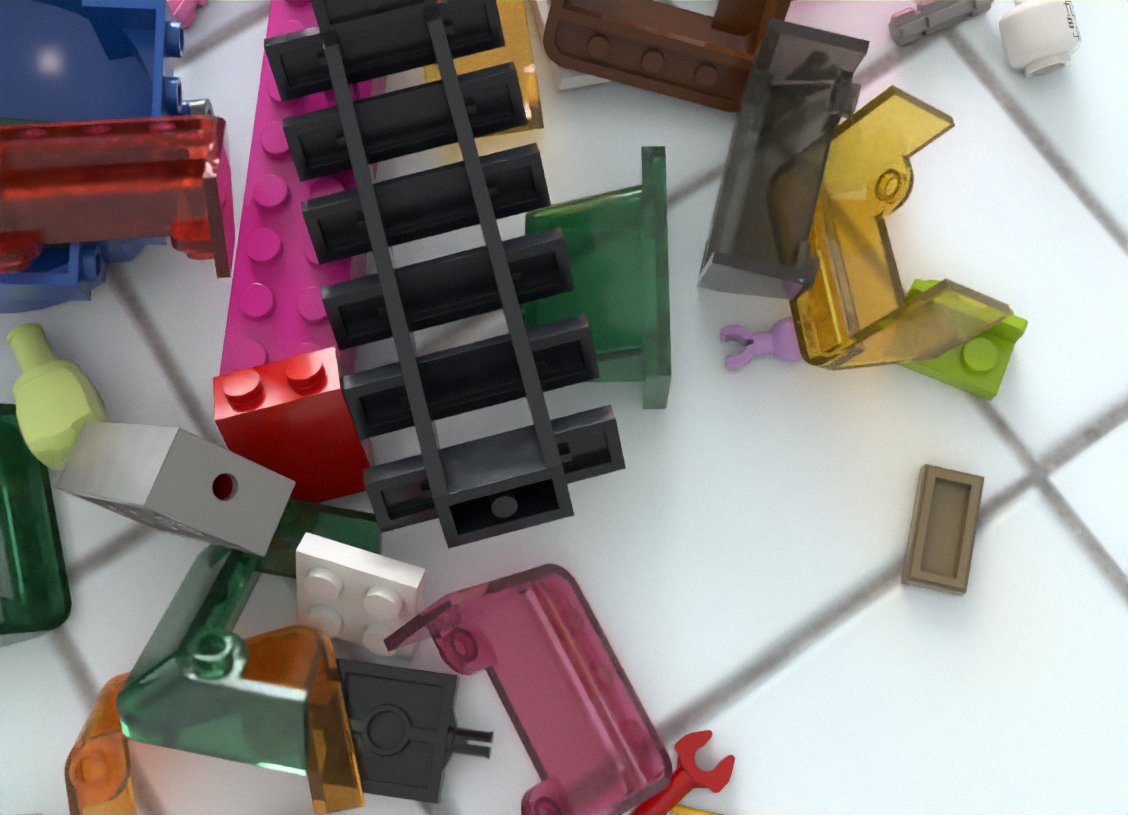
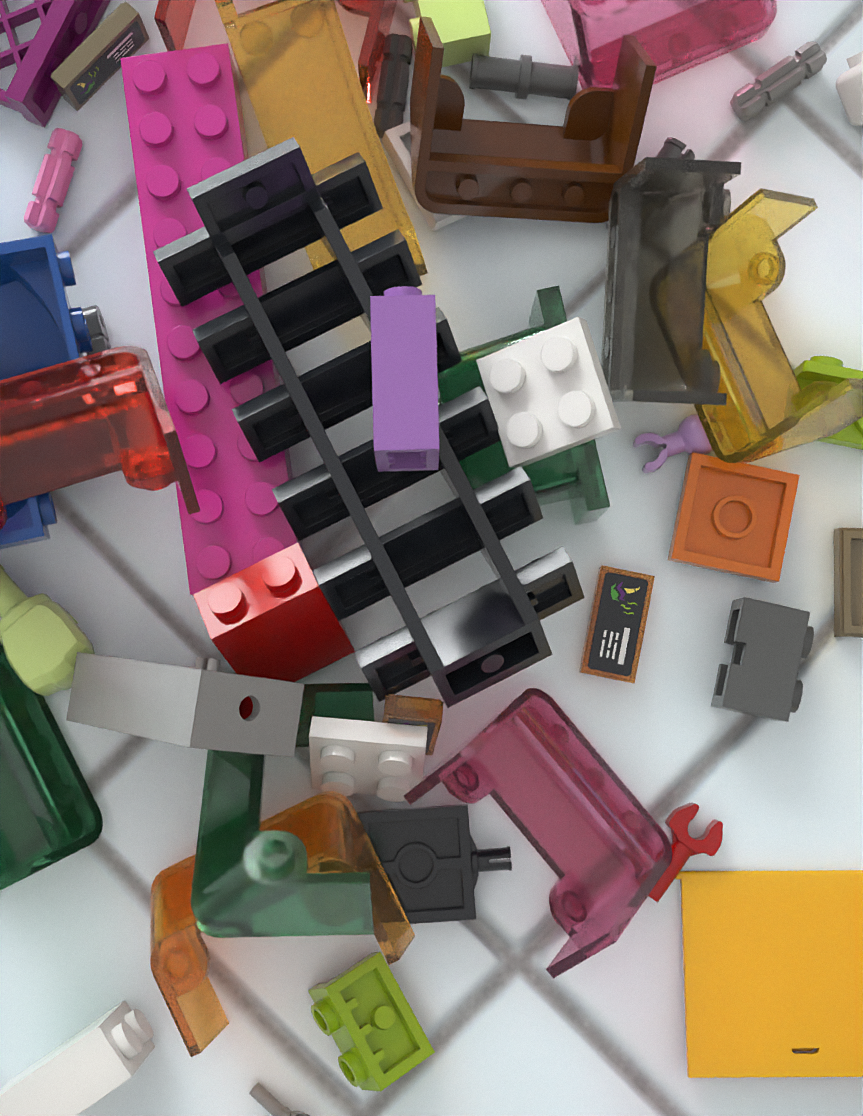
camera: 20 degrees left, 10 degrees up
none -> medium lavender brick [370,286,440,472]
none -> clear orange tile [382,694,444,755]
none -> white plate [476,317,621,468]
none -> tile [579,565,655,684]
none -> orange plate [668,452,800,583]
none -> dark grey brick [711,597,814,722]

